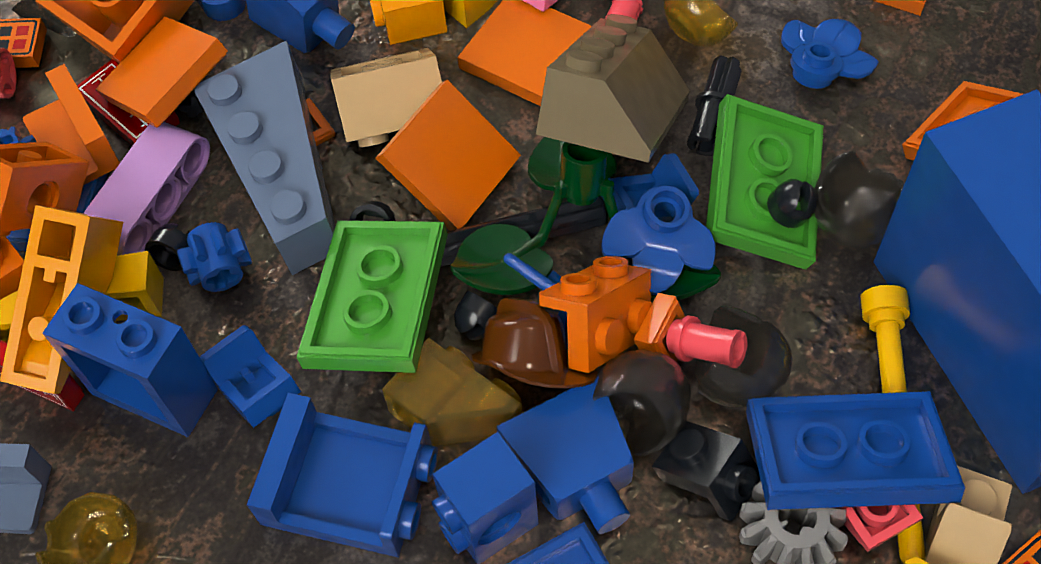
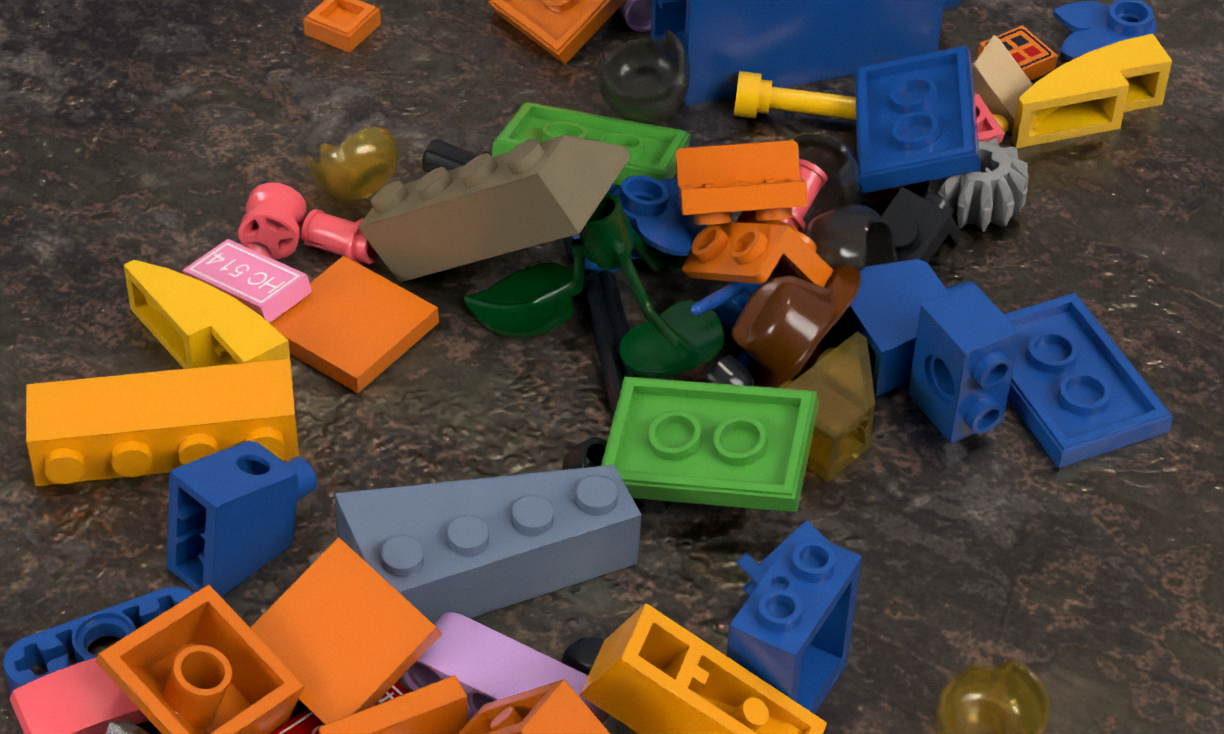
camera: 90 degrees left, 15 degrees down
blue gear [177,222,252,292] -> none
blue panel [247,393,438,558] -> none
tan slope [331,48,442,147] -> none
orange tile [375,79,521,231] -> none
black hinge [767,179,818,228] -> none
blue plate [781,19,879,89] -> none
none -> orange bracket [675,140,808,225]

